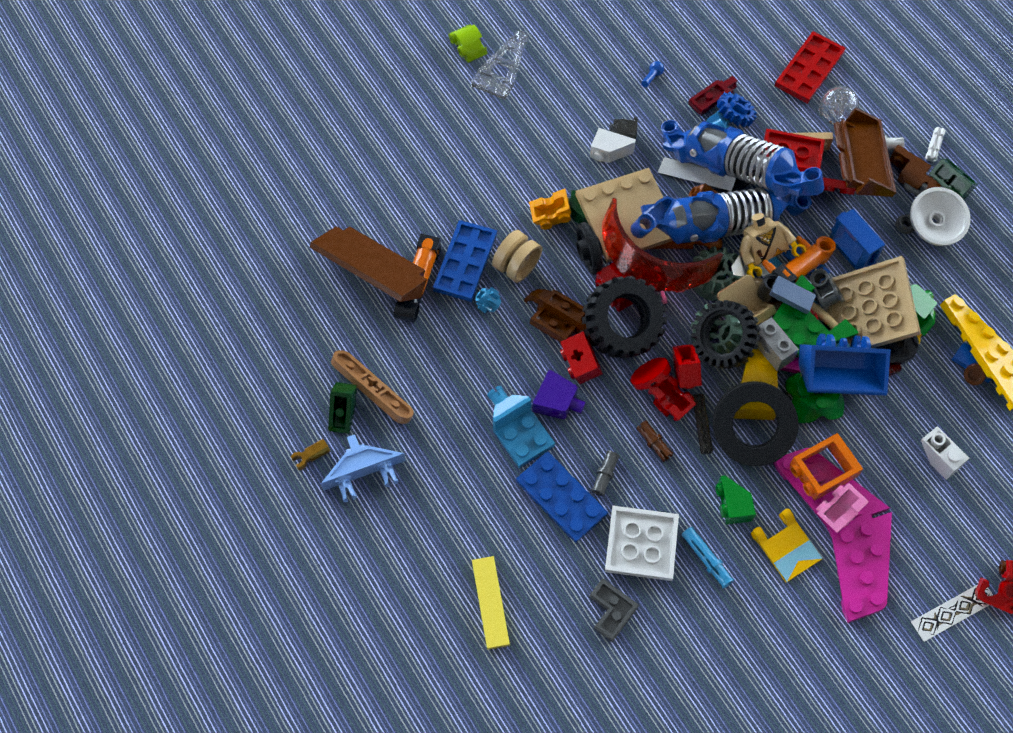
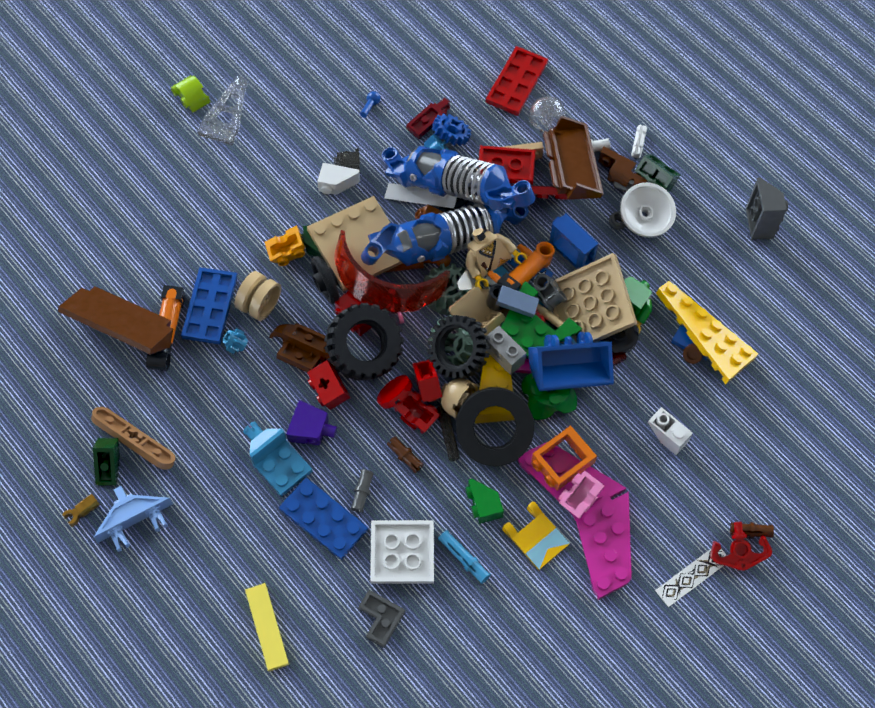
camera: 10 degrees left, 0 degrees up
none -> tan cylinder [441,378,478,419]

